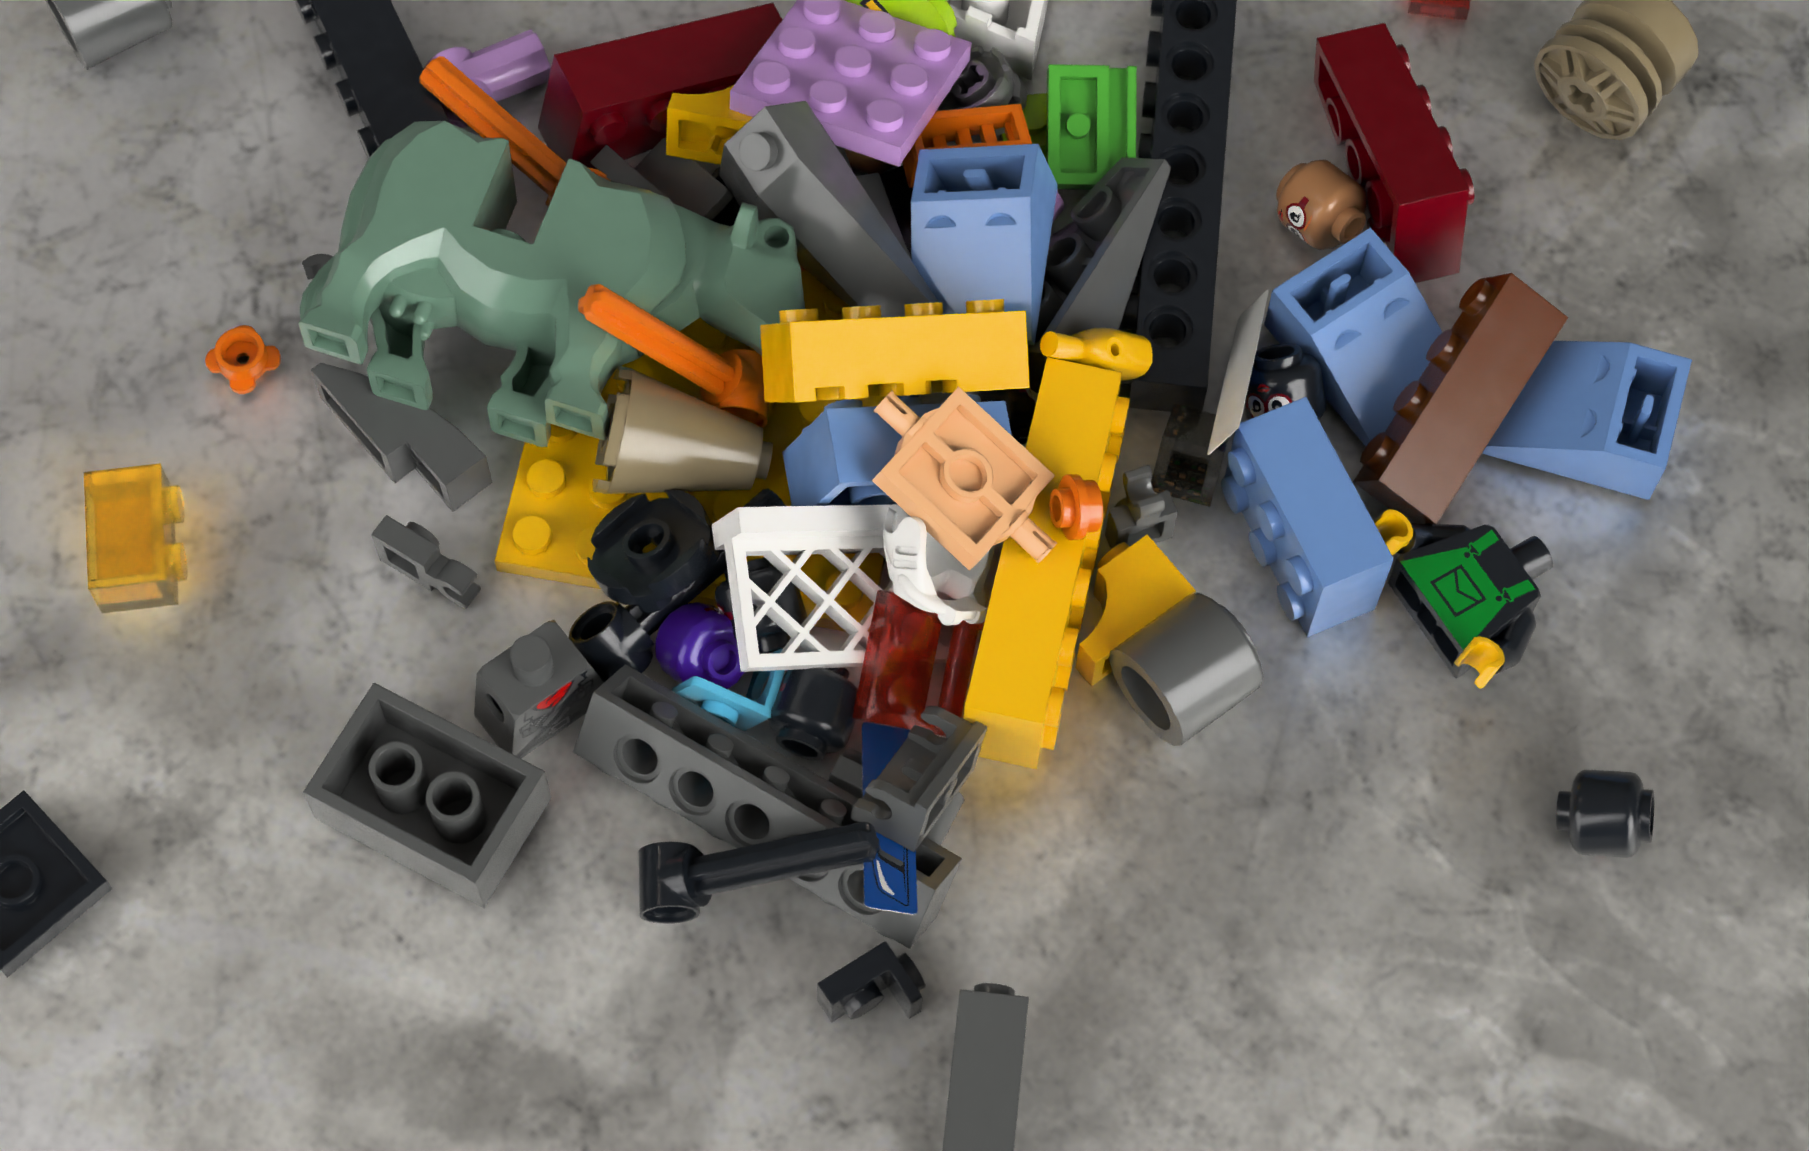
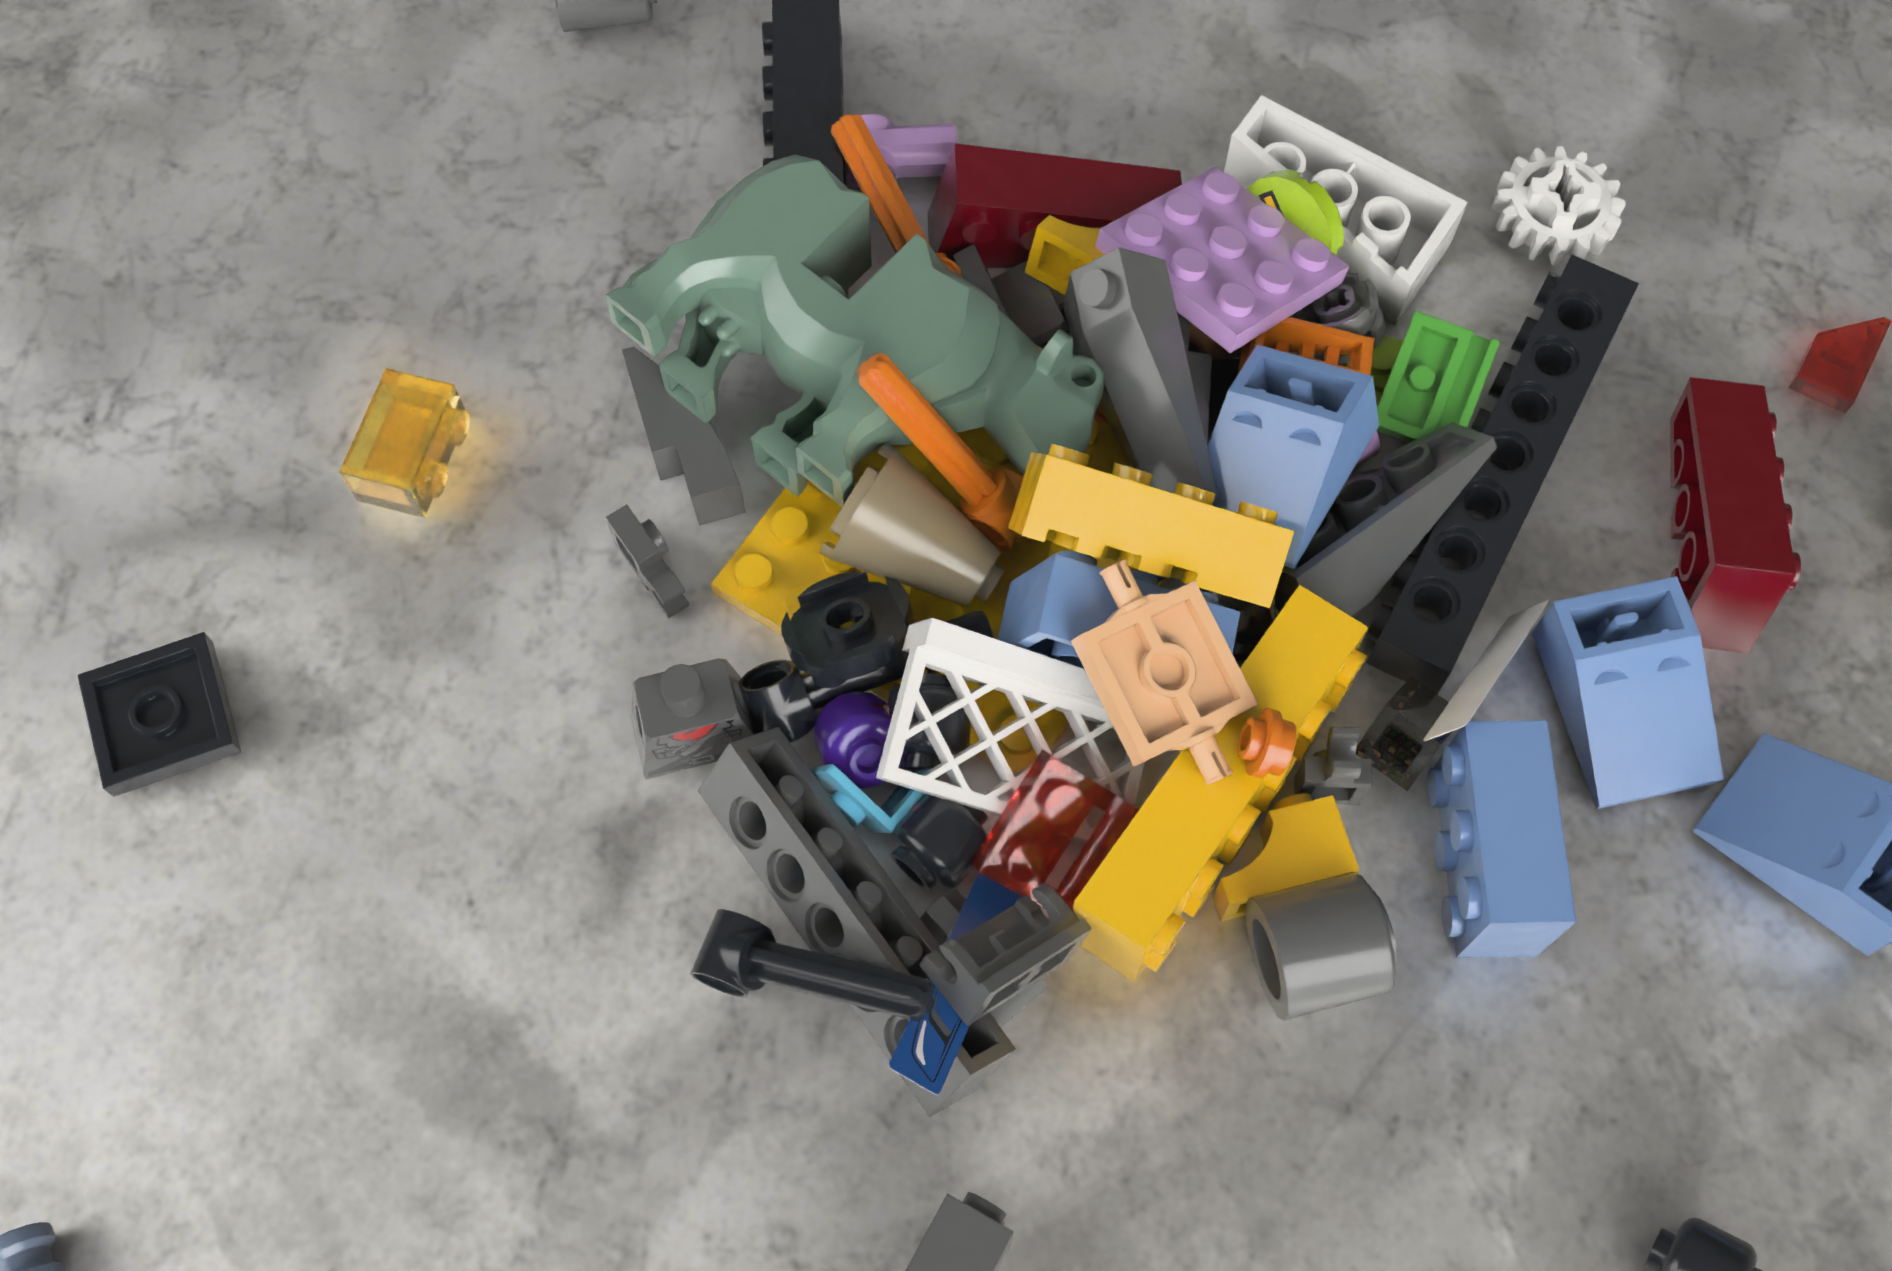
camera: 25 degrees right, 0 degrees up
orange plate [205,325,281,394] -> none
dark grey brick [303,683,552,908] -> none
black bracket [817,941,926,1022] -> none
white helmet [883,507,995,626] -> none
yellow piece [1040,328,1152,380] -> none
black head [1244,343,1327,420] -> none
medium nougat head [1276,159,1367,250] -> none
reddish brown brick [1353,273,1568,524] -> none
torso [1374,509,1553,688] -> none

